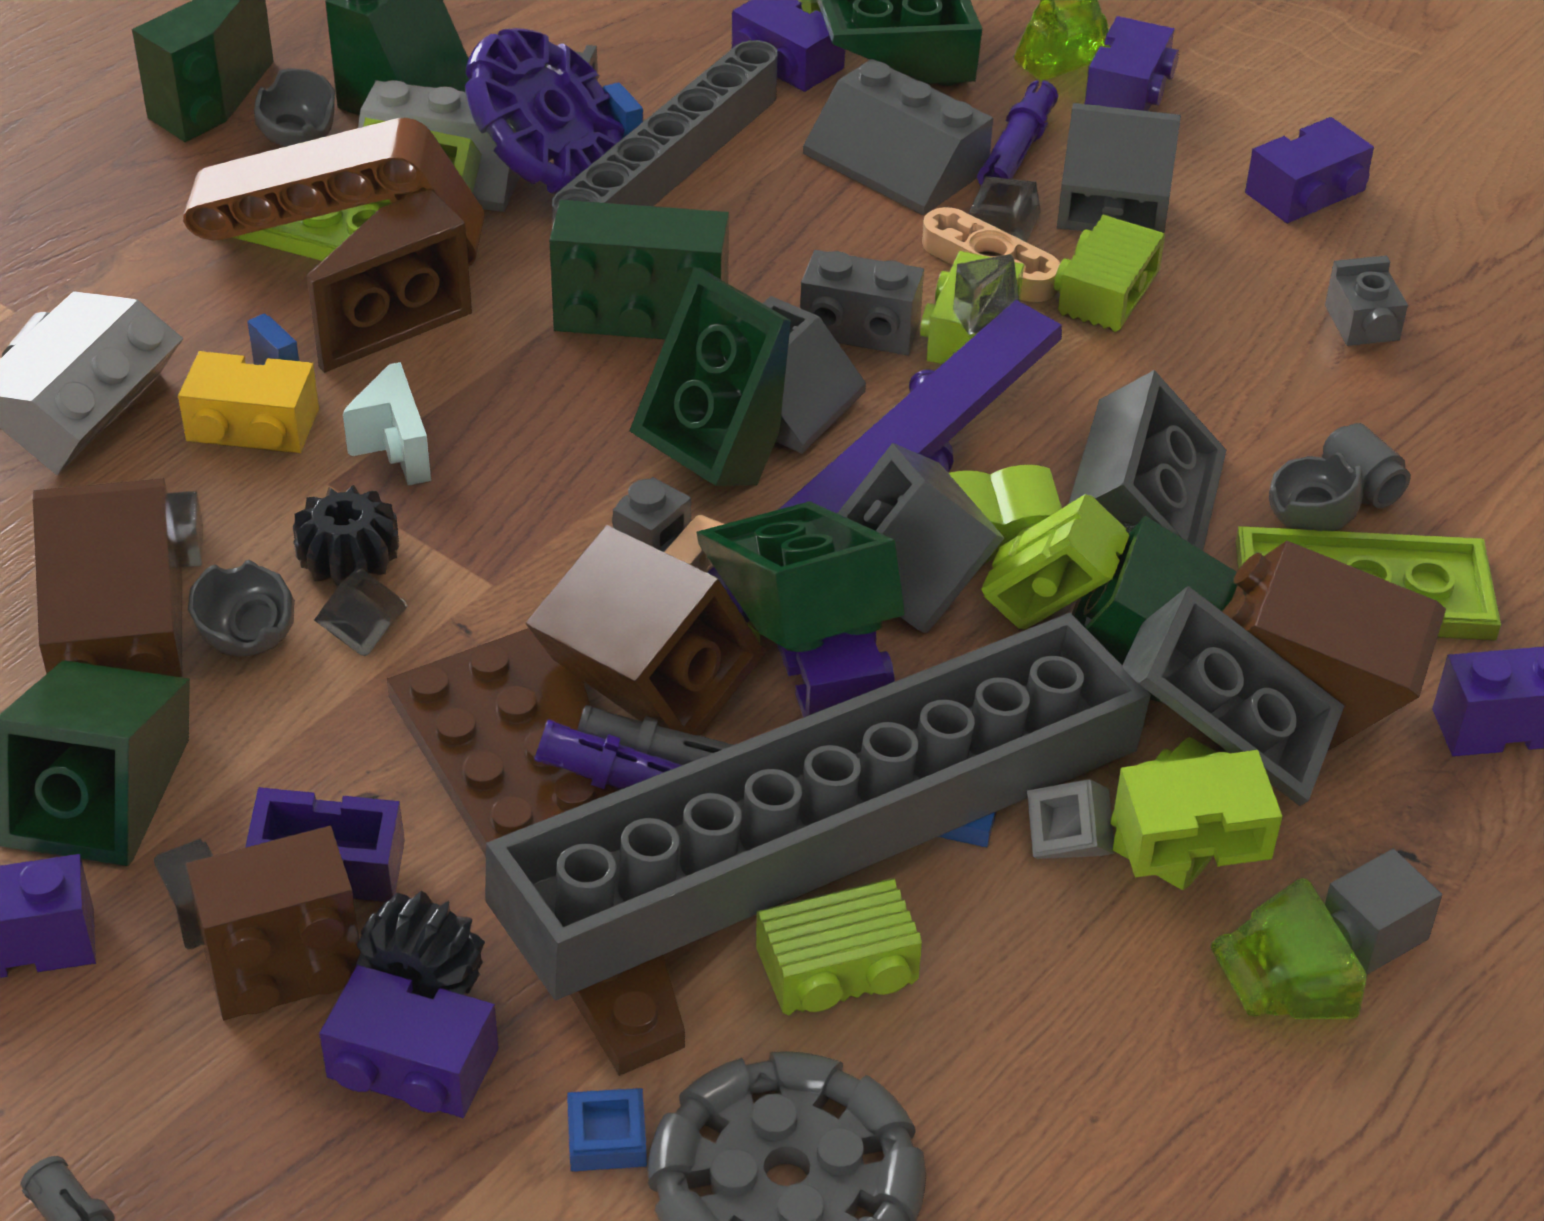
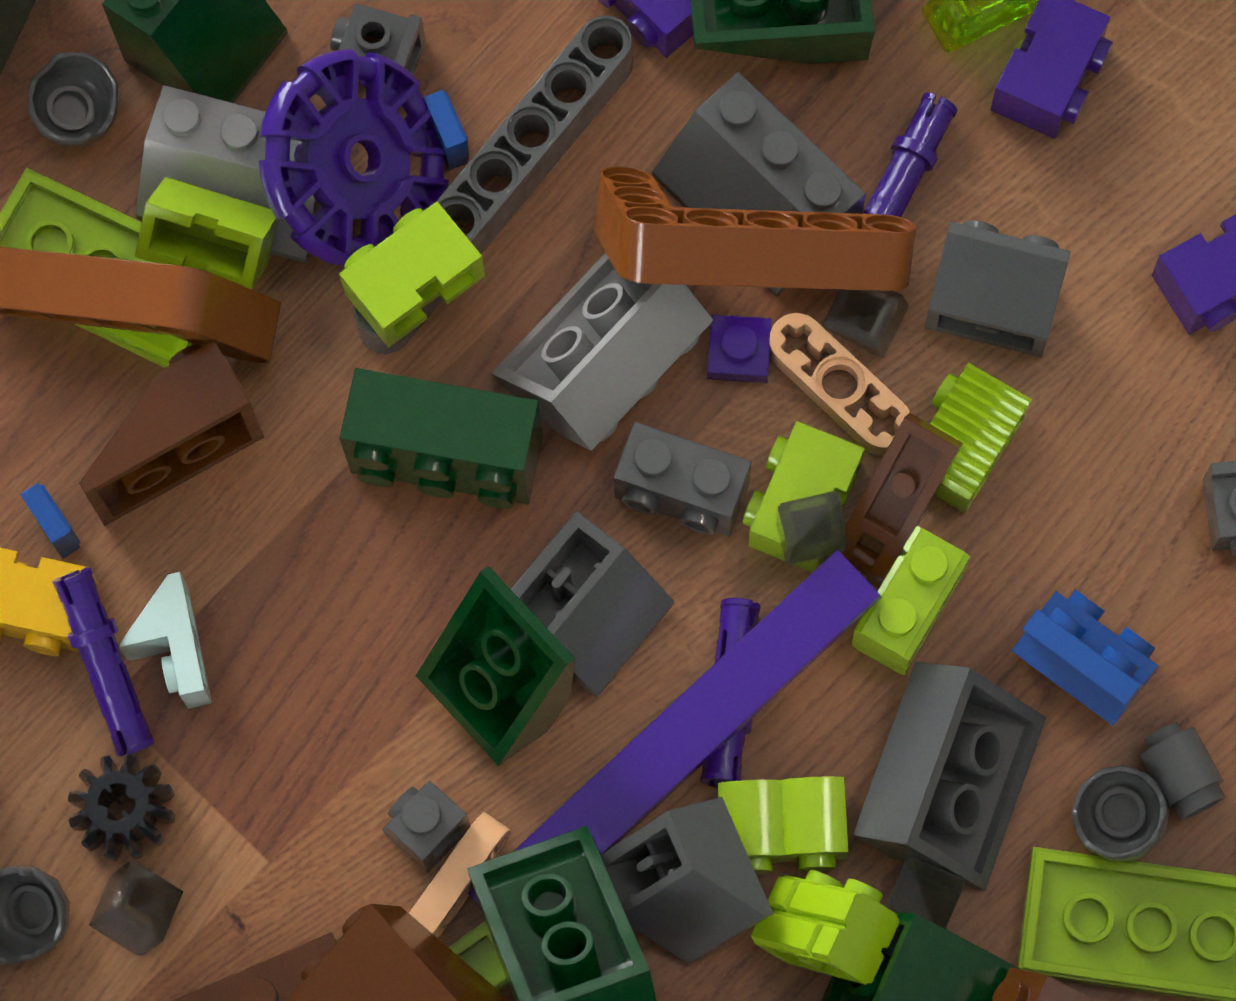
camera: 10 degrees right, 30 degrees up
none -> dark purple pin [52,567,155,756]
none -> lime brick [339,201,485,348]
none -> light grey slope [491,253,713,451]
none -> dark orange beam [594,166,917,291]
none -> dark purple plate [707,315,772,383]
none -> reddish brown plate [829,413,964,589]
none -> lime brick [851,526,971,676]
none -> blue brick [1011,589,1159,726]

